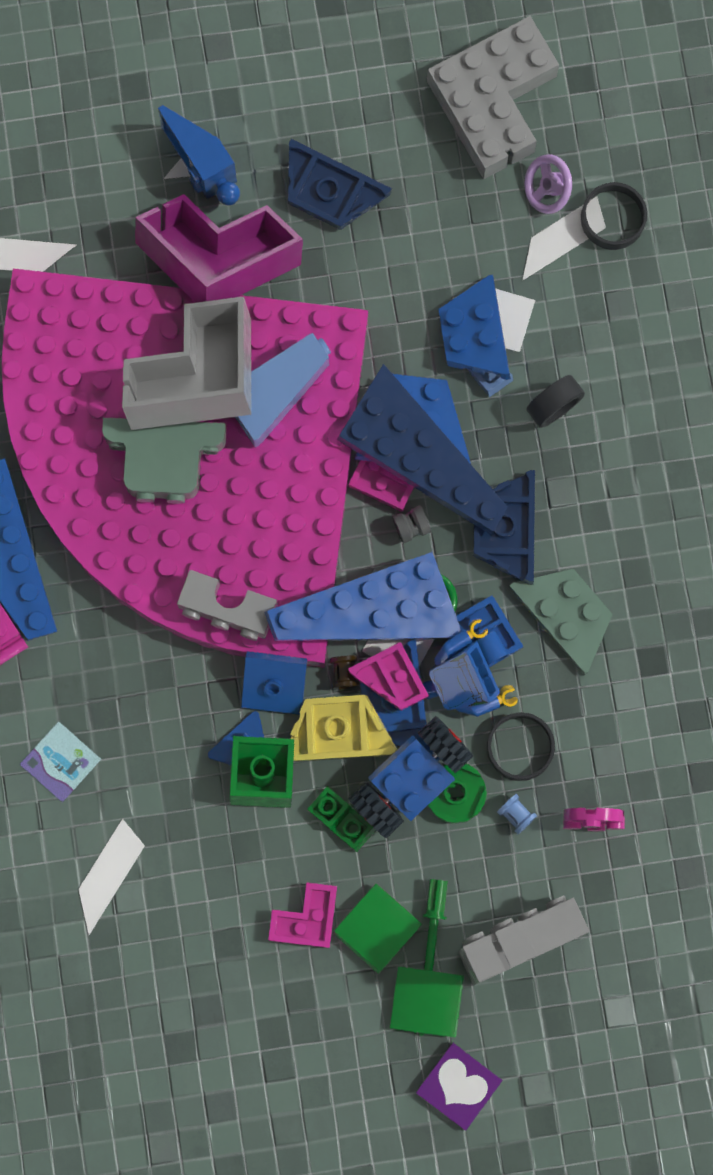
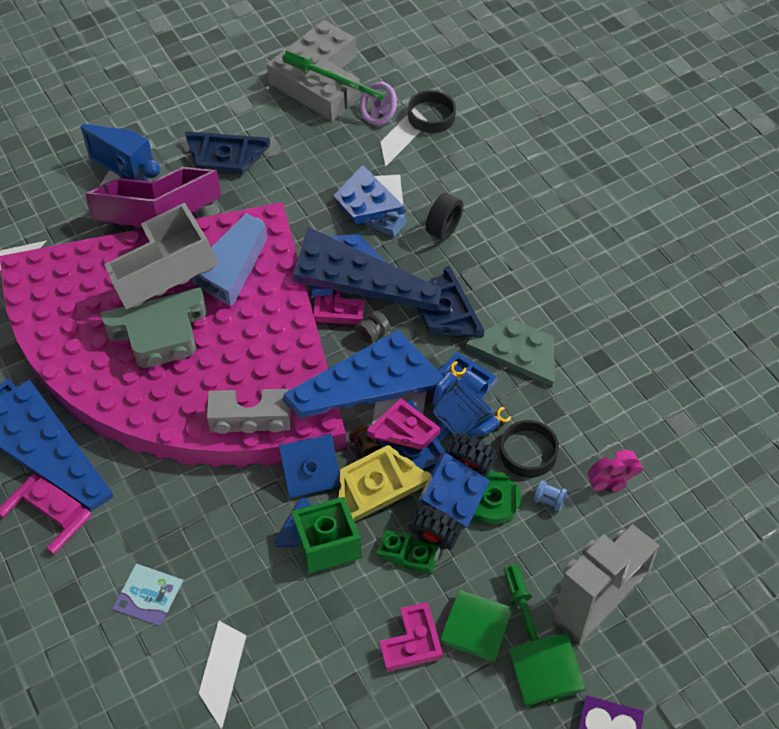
camera: 20 degrees left, 25 degrees down
none -> green piece [282,50,385,101]

